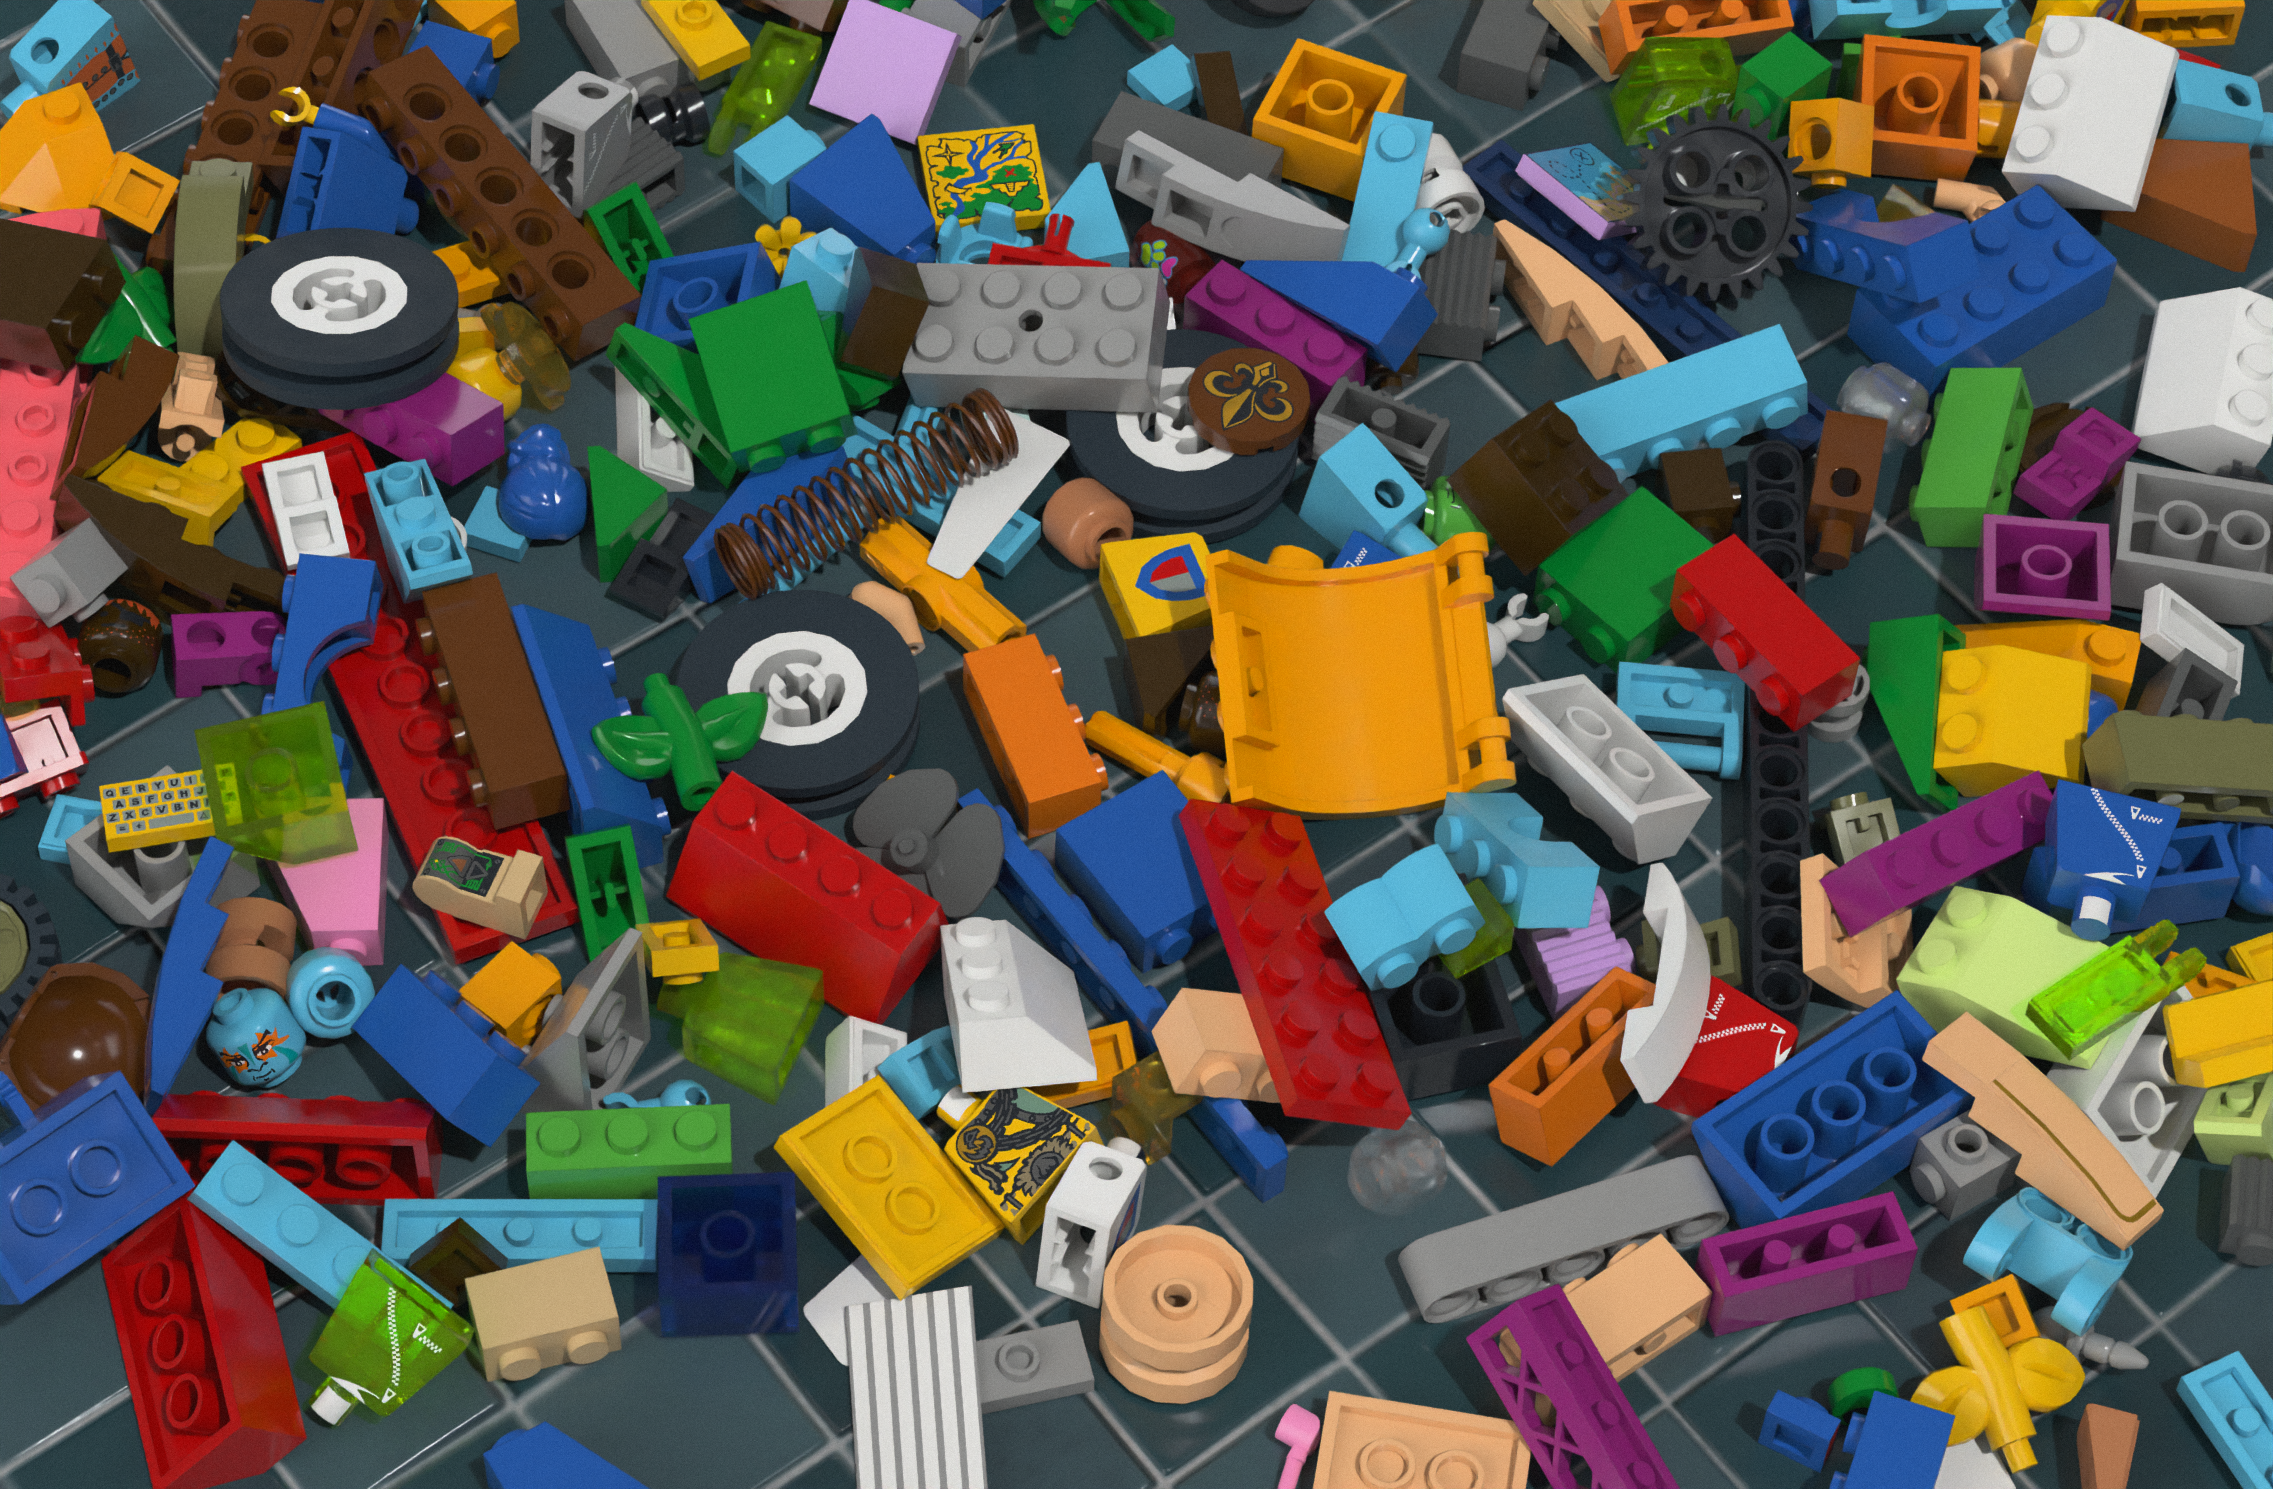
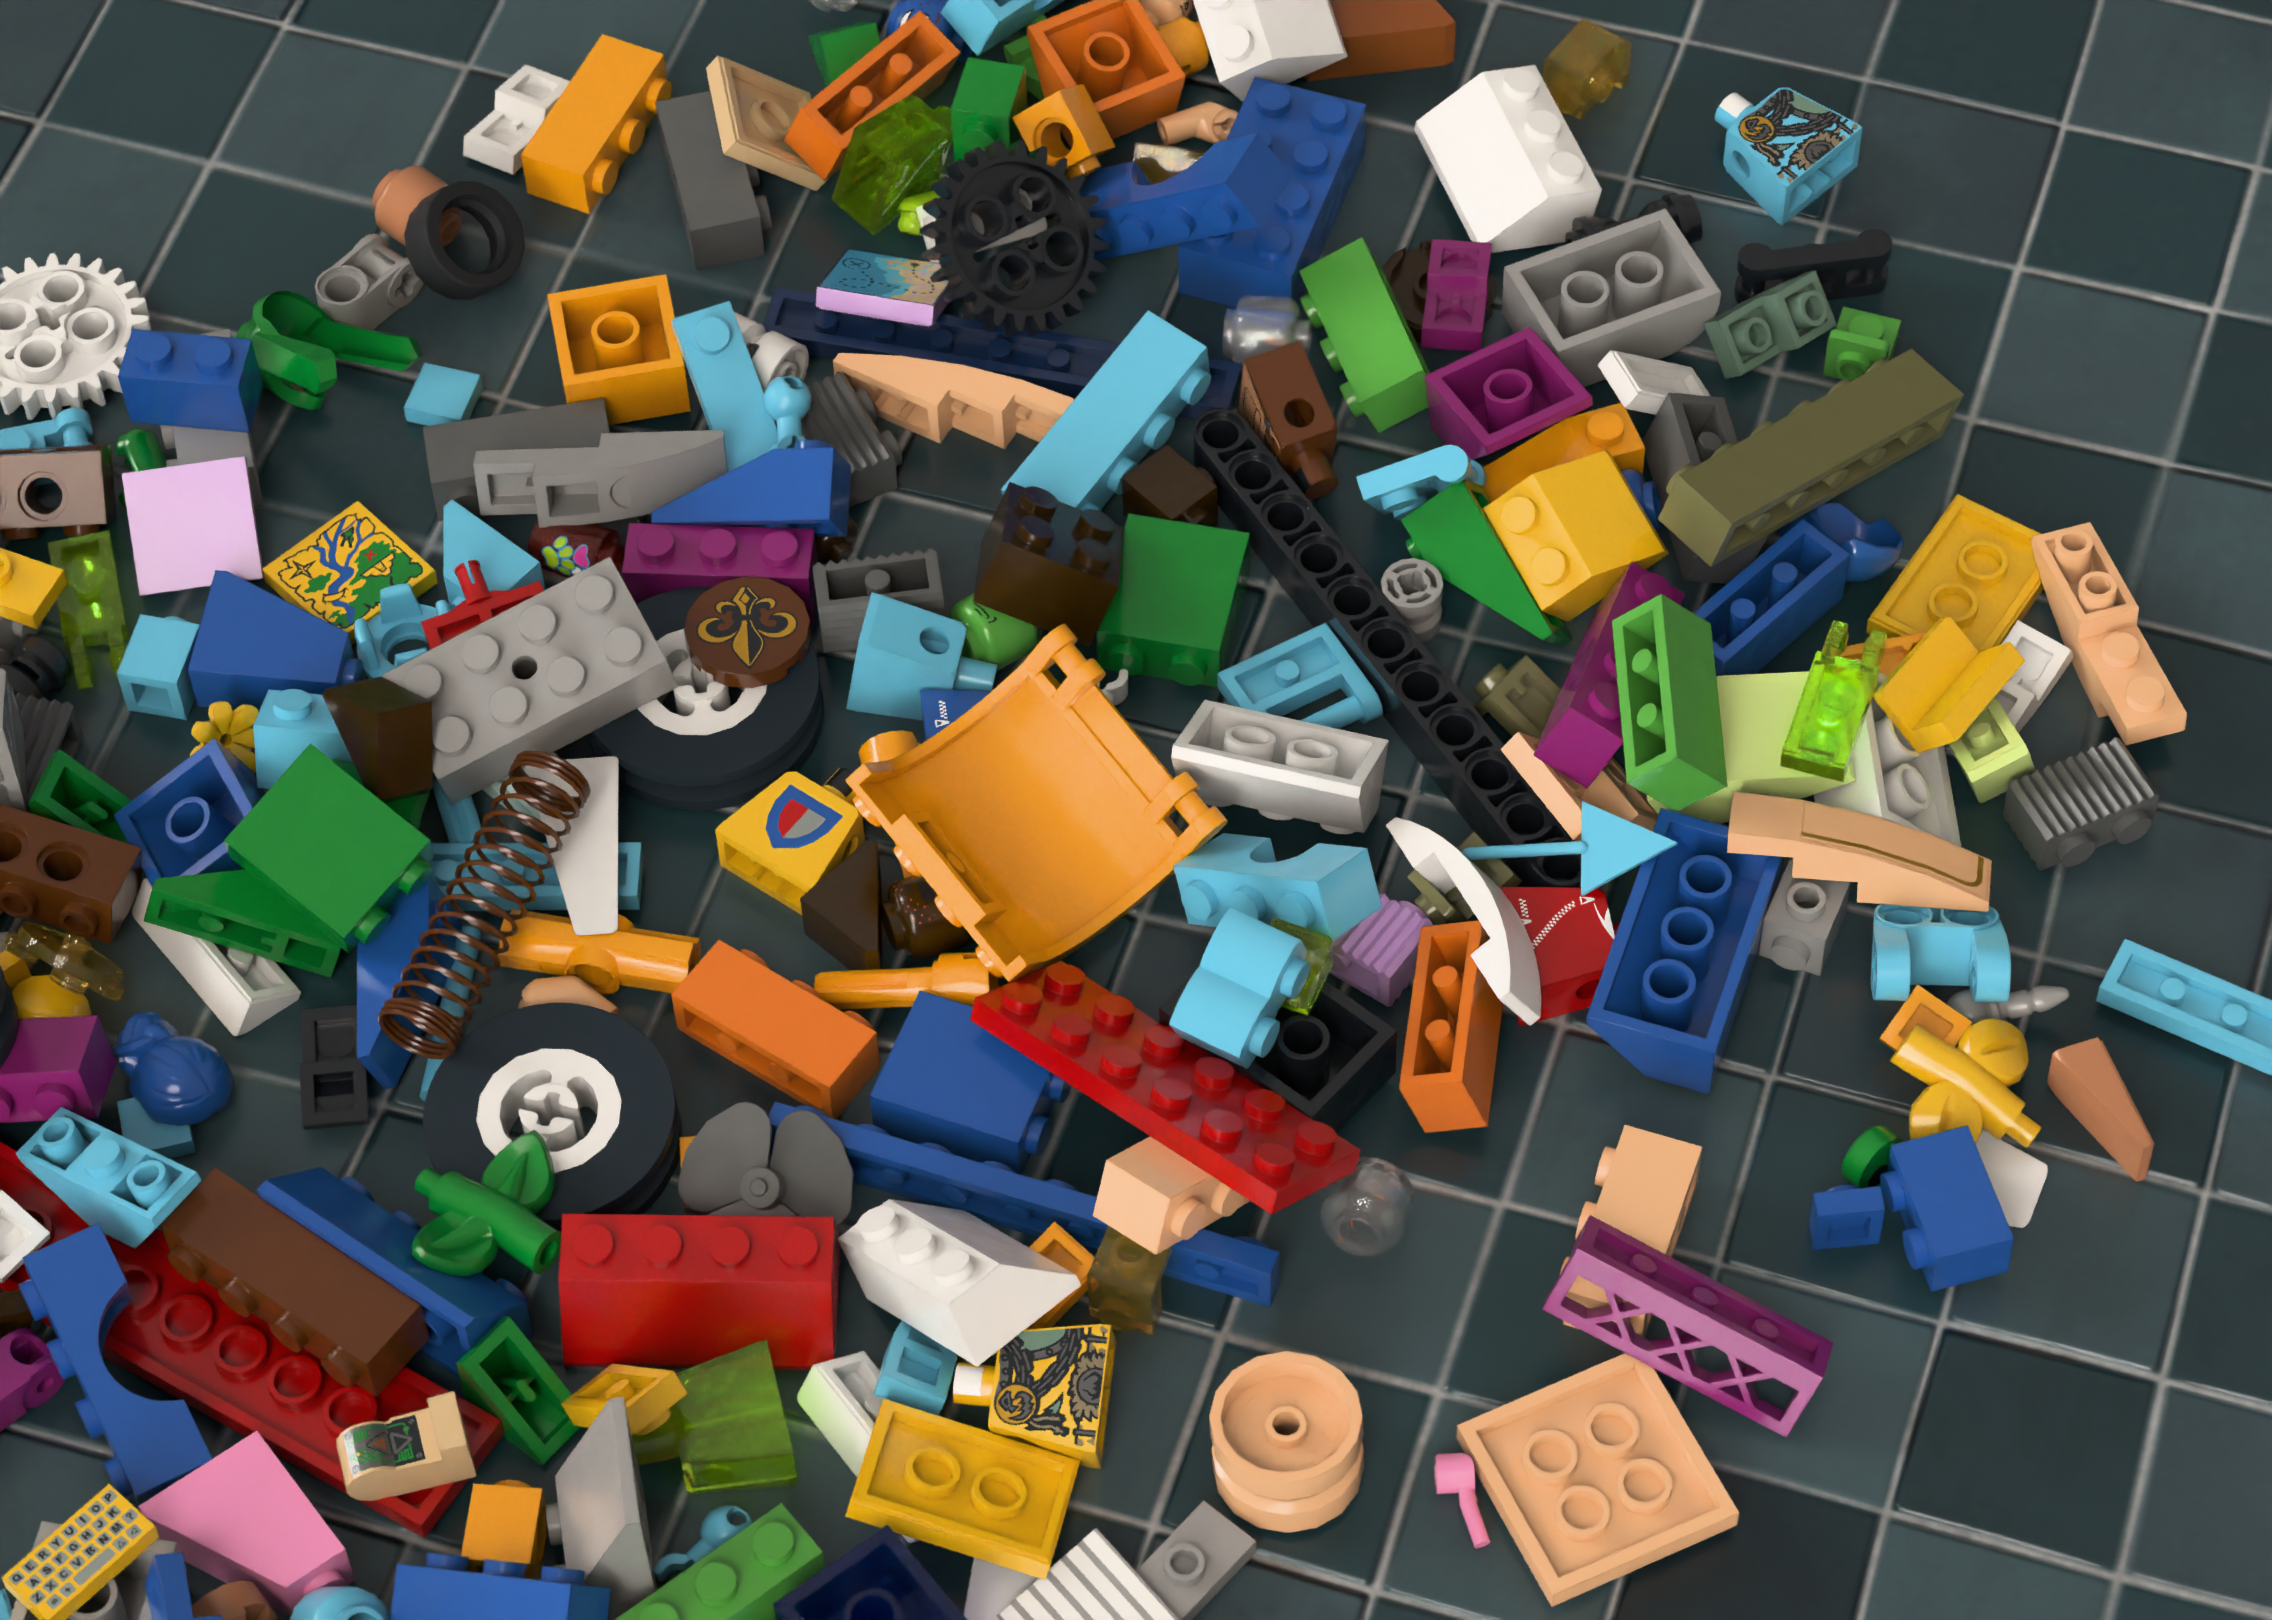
camera: 30 degrees left, 0 degrees up
clear neon green slope [194,701,359,865] -> none
green slope [587,445,668,583] -> none
white torso [1036,1137,1147,1309] -> none
nougat head [1042,477,1134,570] -> none
dark brown piece [1190,51,1248,136] -> none
light grey beam [1398,1155,1729,1323] -> none
red brick [1670,534,1860,732] -> none
magenta brick [1694,1191,1918,1337] -> none
blue torso [2045,779,2181,941] -> none
none -> medium azure plate [1356,445,1487,519]
none -> medium azure piece [1462,801,1678,896]
none -> bright green brick [1612,594,1728,812]

